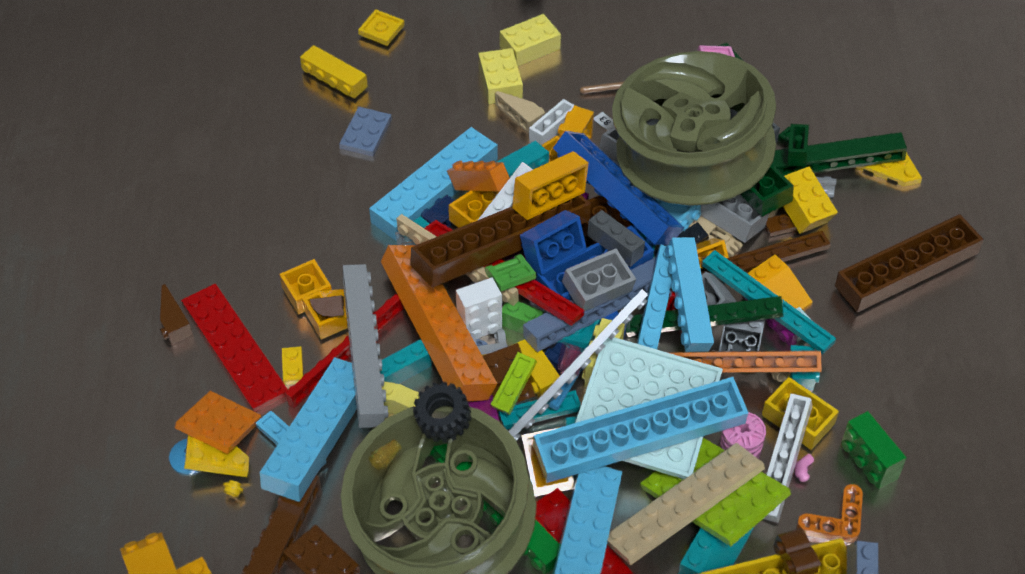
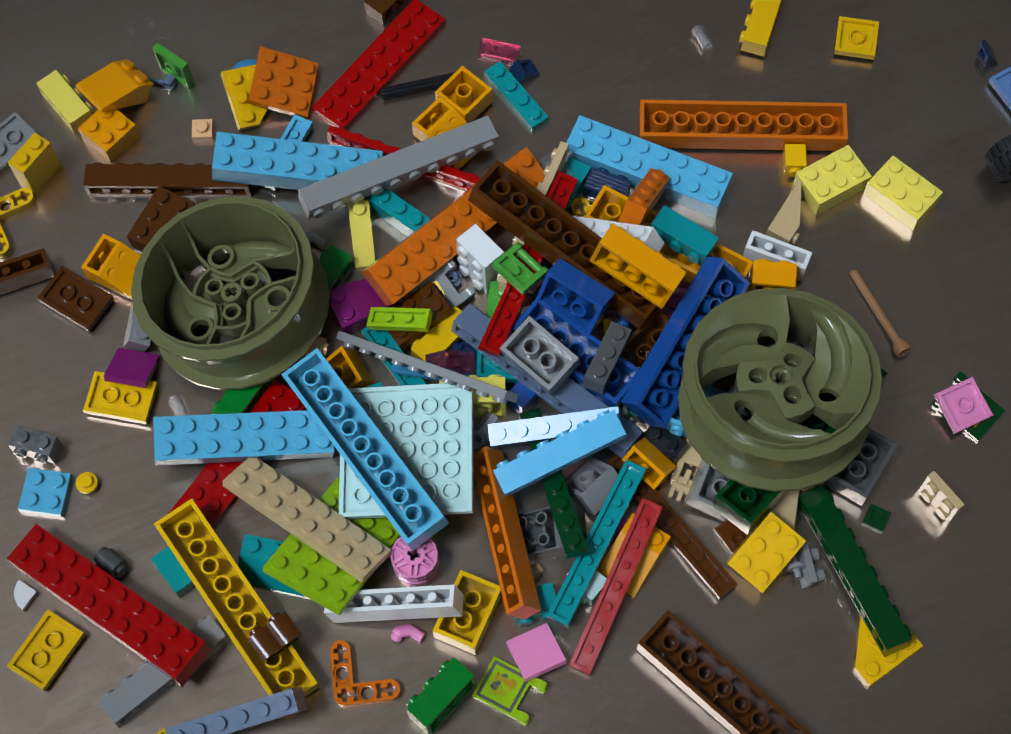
camera: 75 degrees right, 15 degrees up
yellow plate [223,480,244,497] -> none
yellow plate [282,346,303,385] -> none
reddish brown brick [310,296,344,317] -> none
sand blue plate [339,107,392,157] -> none
clear yellow cone [369,439,402,471] -> none
black tyre [413,382,471,443] -> none
dark green brick [788,124,809,167] -> none
none -> sand blue hand [148,74,177,90]
none -> bright green tile [152,43,195,89]
none -> light nougat plate [192,119,214,141]
none -> black axle [380,72,455,99]
none -> lime flag [472,656,548,726]
none -> clear pink plate [477,38,521,66]
none -> teal plate [484,61,549,132]
none -> bright pink tile [506,623,567,682]
none -> dark blue slope [509,59,540,84]
none -> red plate [569,498,663,675]
none -> orange brick [639,99,848,151]
none -> clear pin [692,24,714,51]
none -> yellow brick [782,144,807,177]
none -> tan plate [919,471,965,523]

